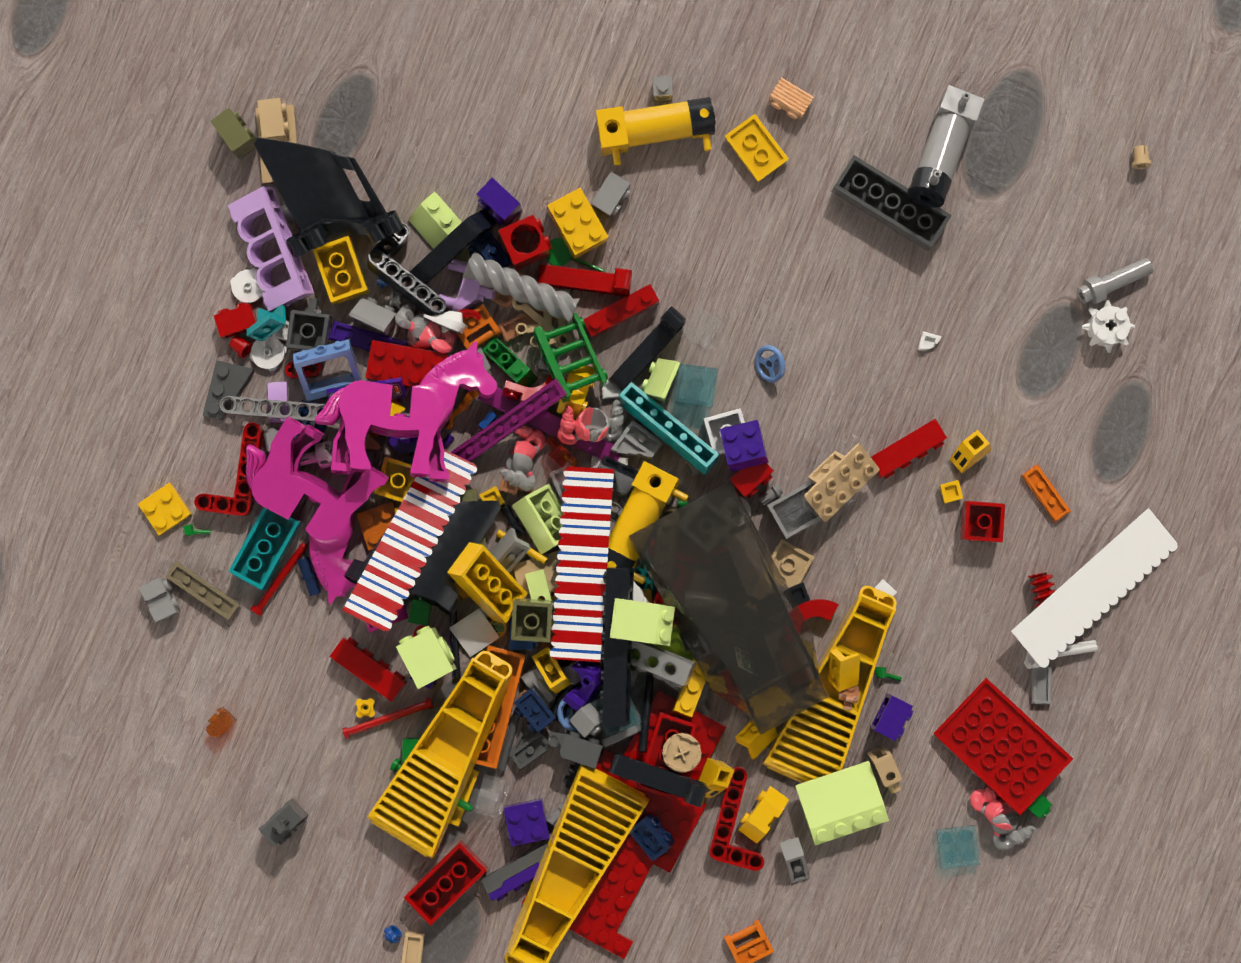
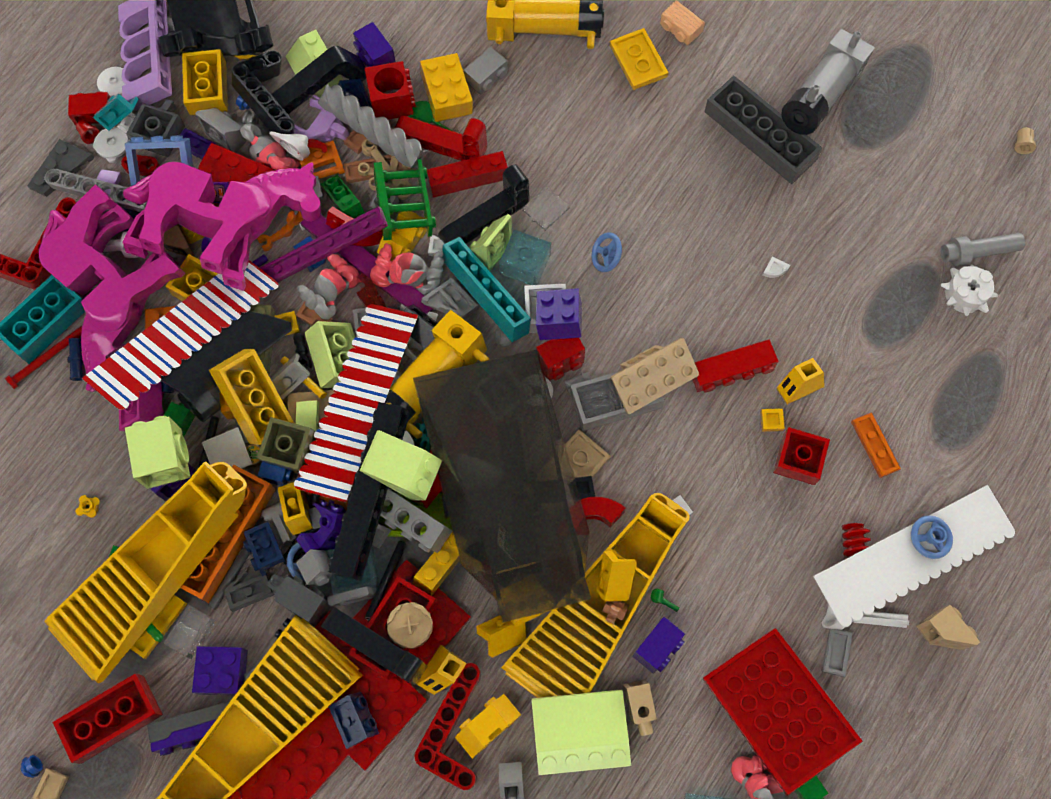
camera: 15 degrees right, 15 degrees down
red brick [329,637,407,702] -> none
red bar [342,697,434,739] -> none
none -> medium blue piece [911,516,953,559]
none -> tan slope [916,605,980,650]

